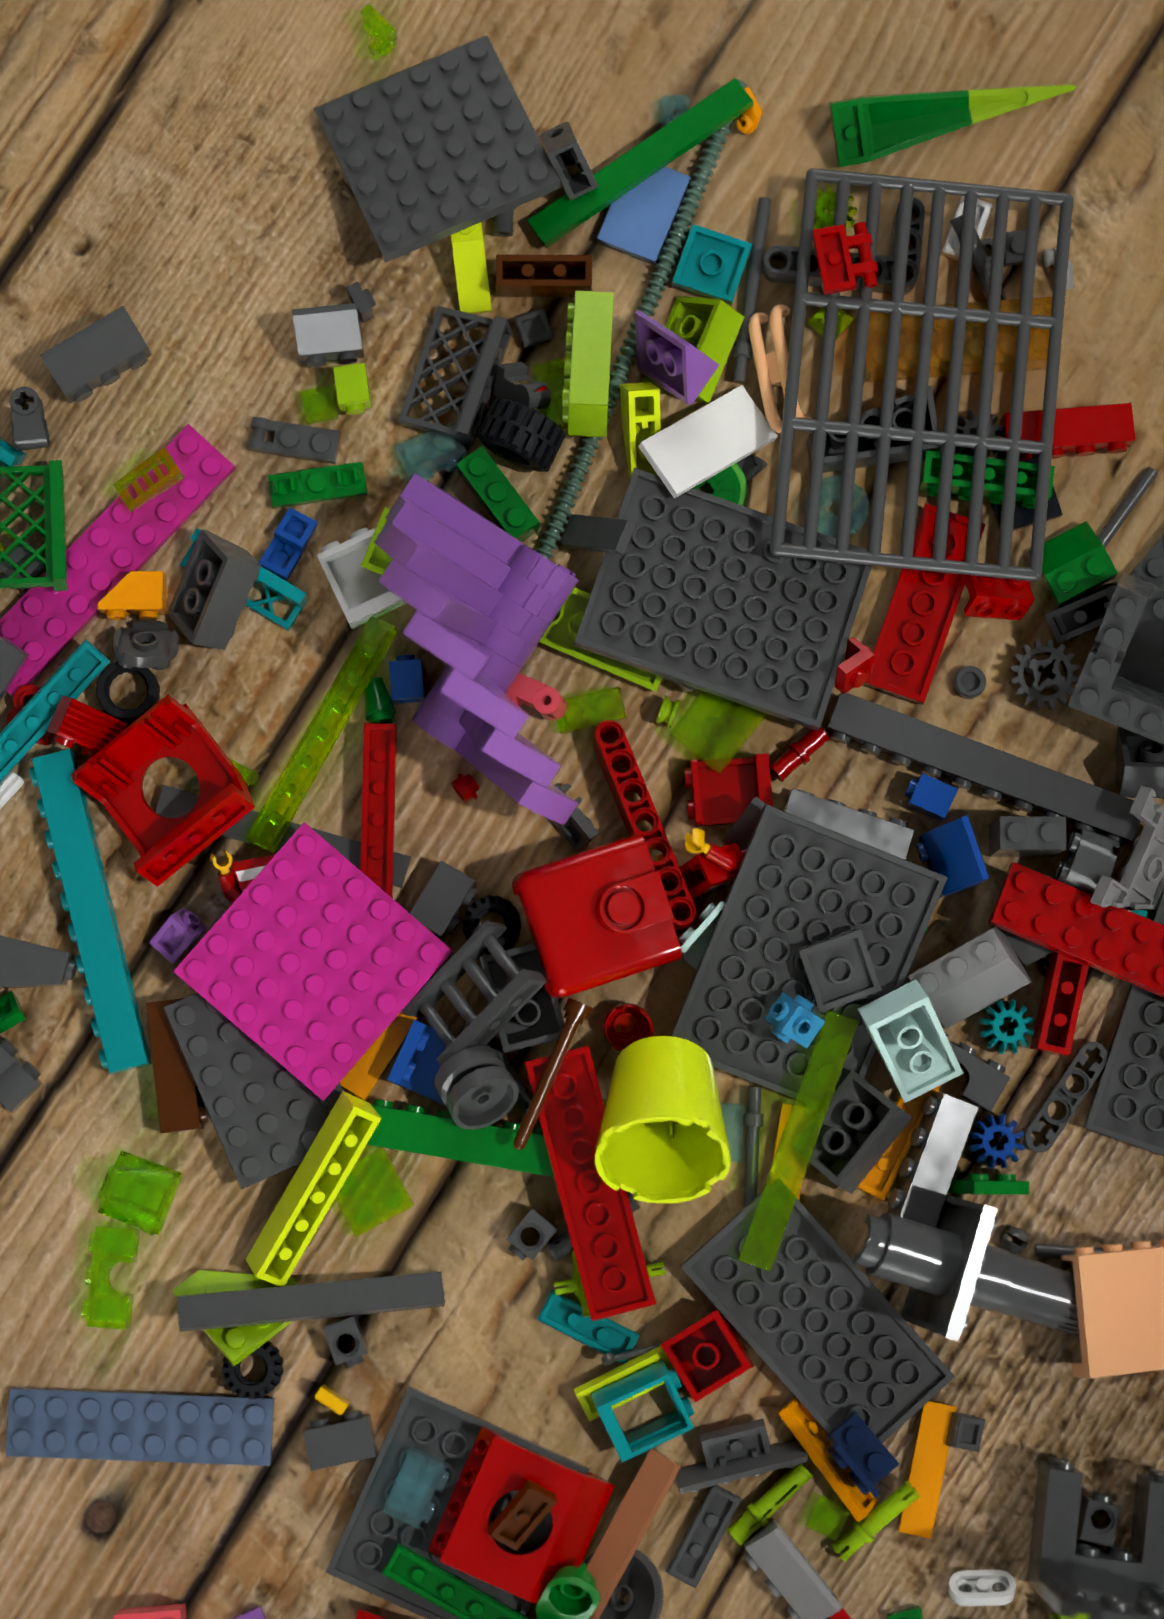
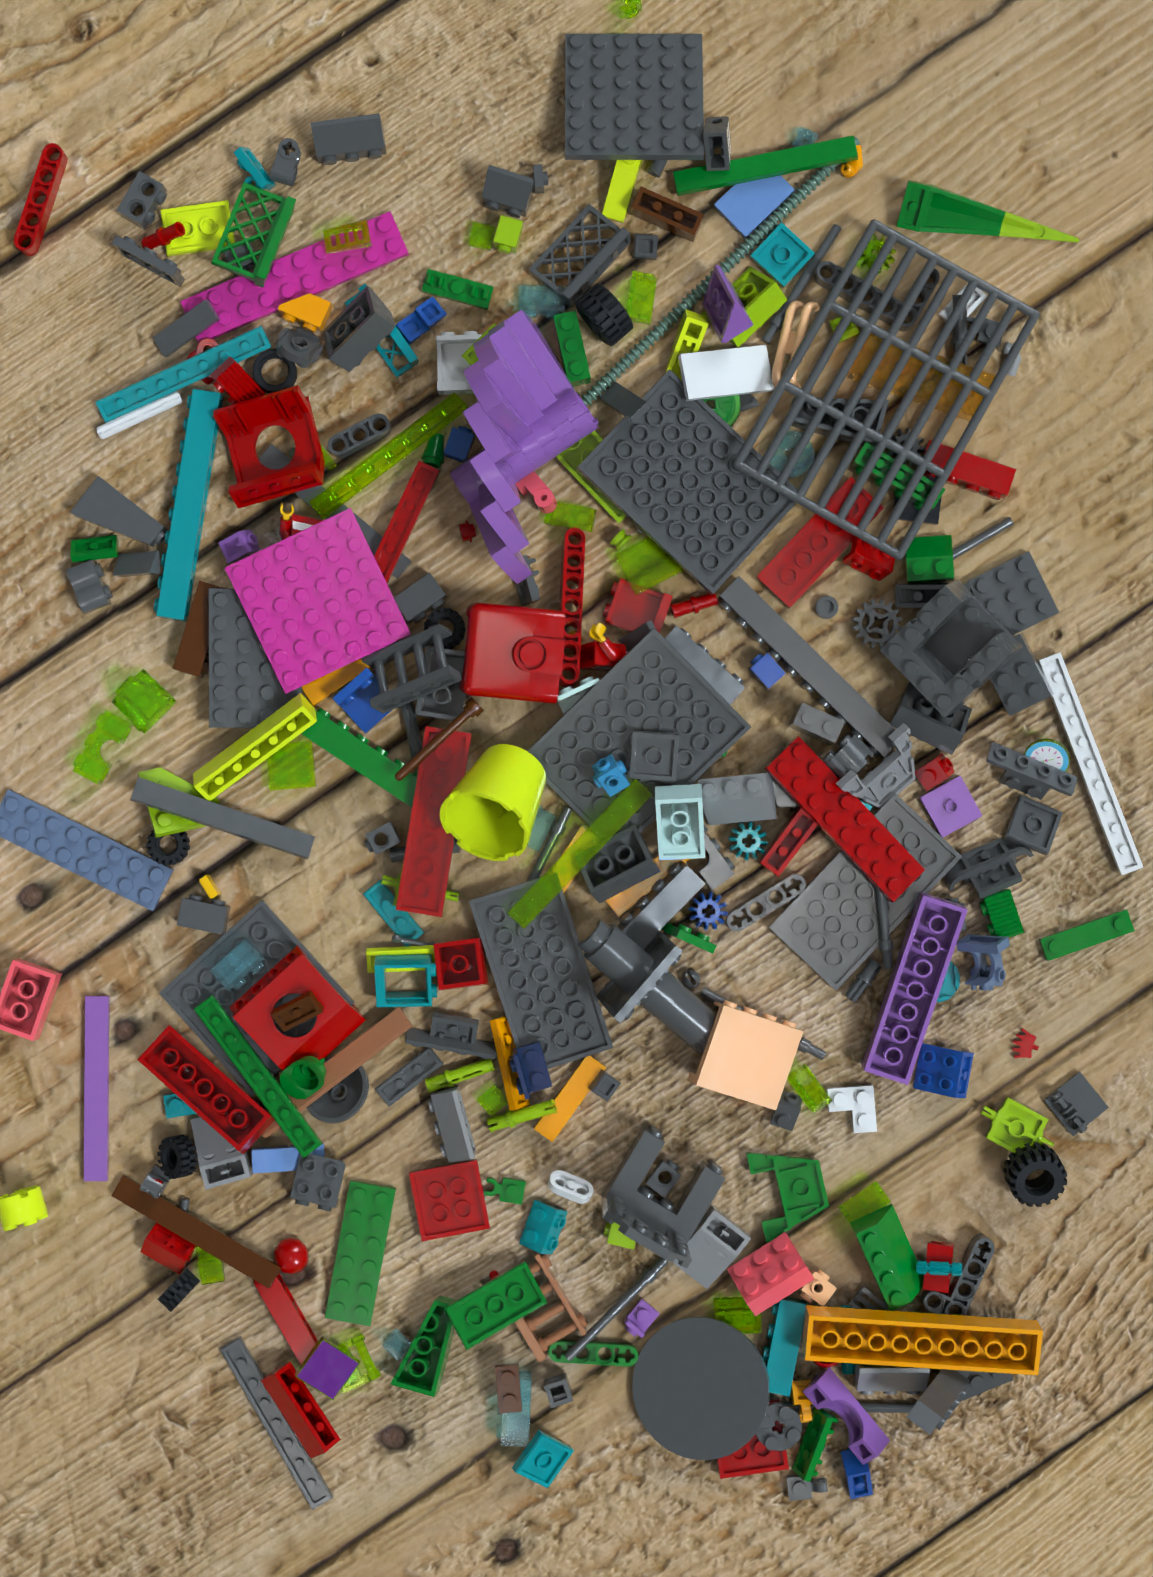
camera: 25 degrees right, 5 degrees up
dark grey plate [247,417,341,465] -> none
dark grey brick [322,1315,369,1368] -> none
dark grey wheel [434,1045,519,1130] -> none
dark grey leg [494,362,551,410] -> none
lime brick [562,291,614,437] -> none
red hair [603,1003,653,1051] -> none
red plate [812,222,879,295] -> none
red bracket [835,637,875,694] -> none
blue slope [916,815,989,898] -> none
none -> dark grey slope [113,551,160,577]
none -> dark grey beam [328,413,391,459]

